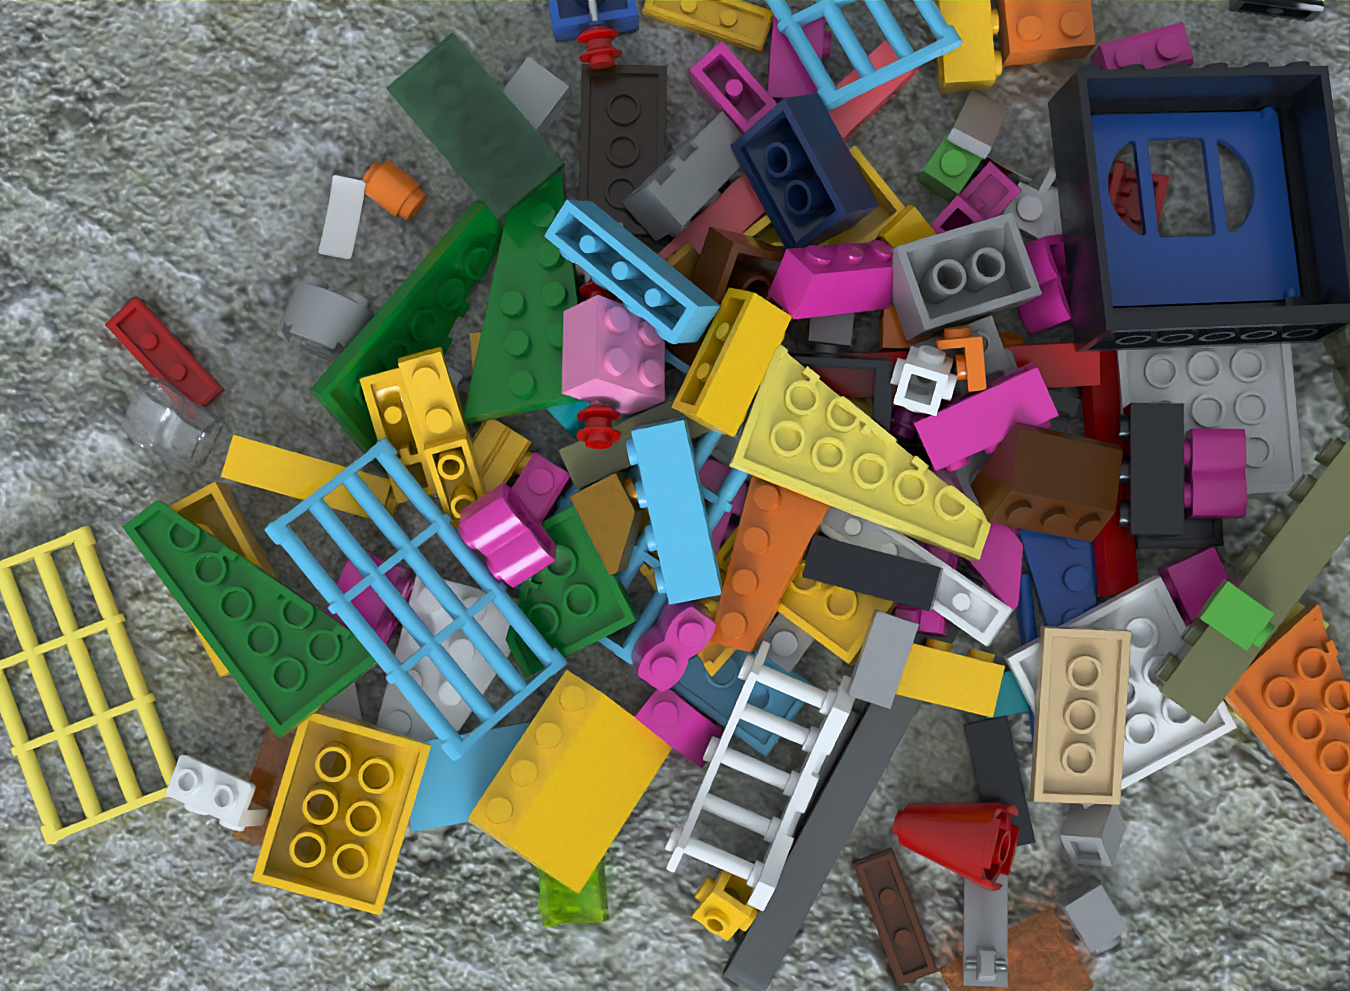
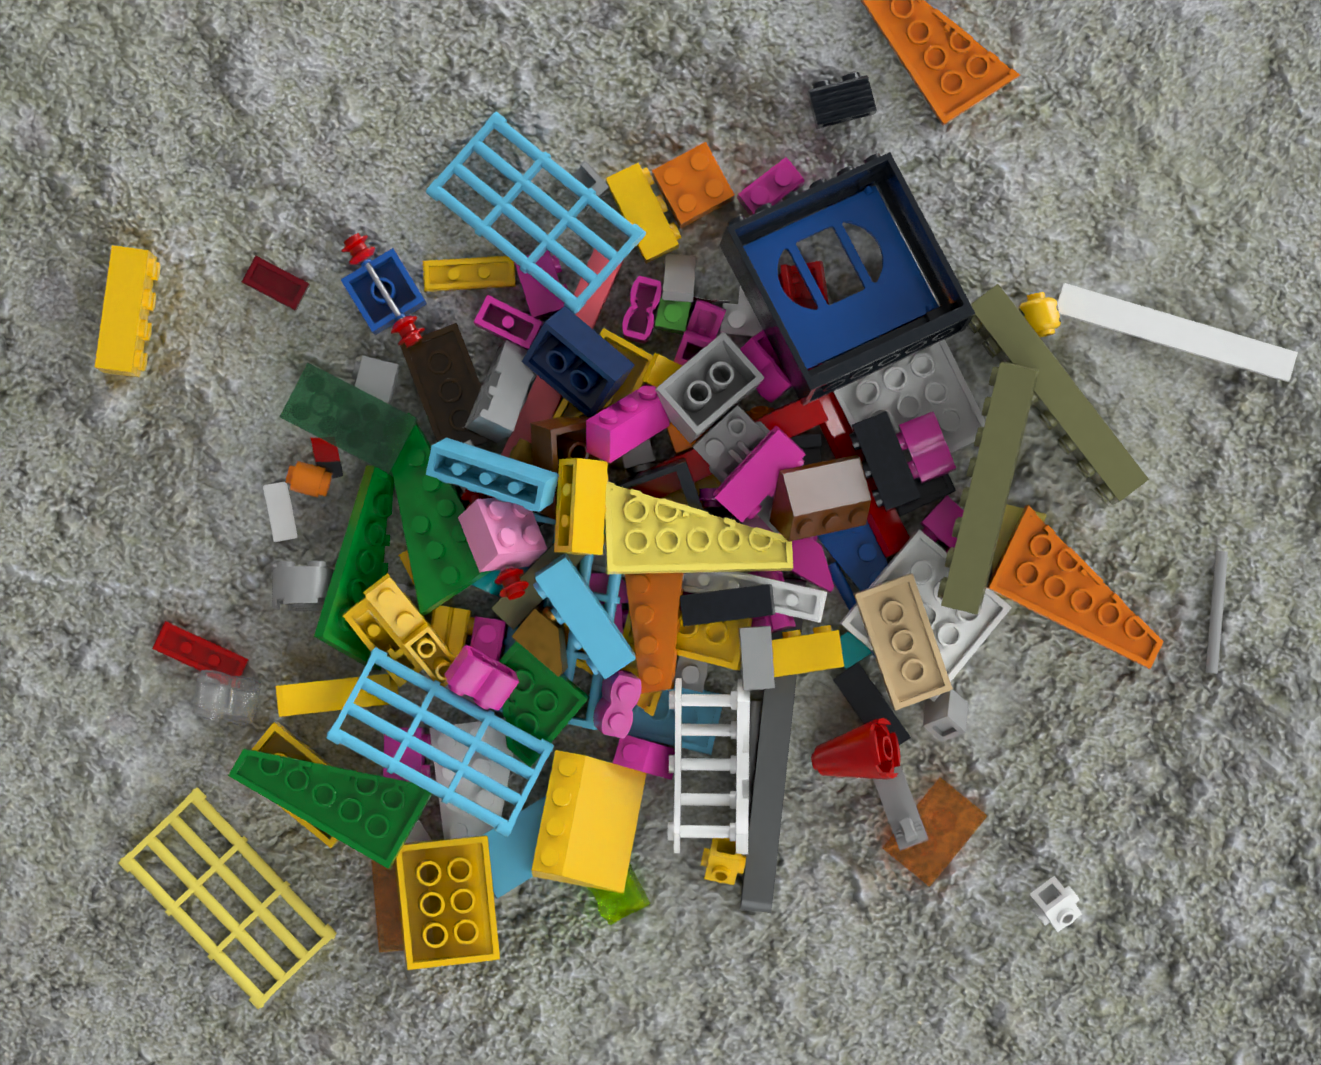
camera: 30 degrees left, 0 degrees up
white bracket [165,755,269,831] -> none
reddish brown tile [852,847,938,986] -> none
white brick [890,345,958,416] -> none
orange bracket [934,326,986,392] -> none
light grey brick [1056,878,1129,952] -> none
bright green brick [1197,579,1275,651] -> none
none -> red sticker [308,420,343,479]
none -> dark pink brick [622,276,662,344]

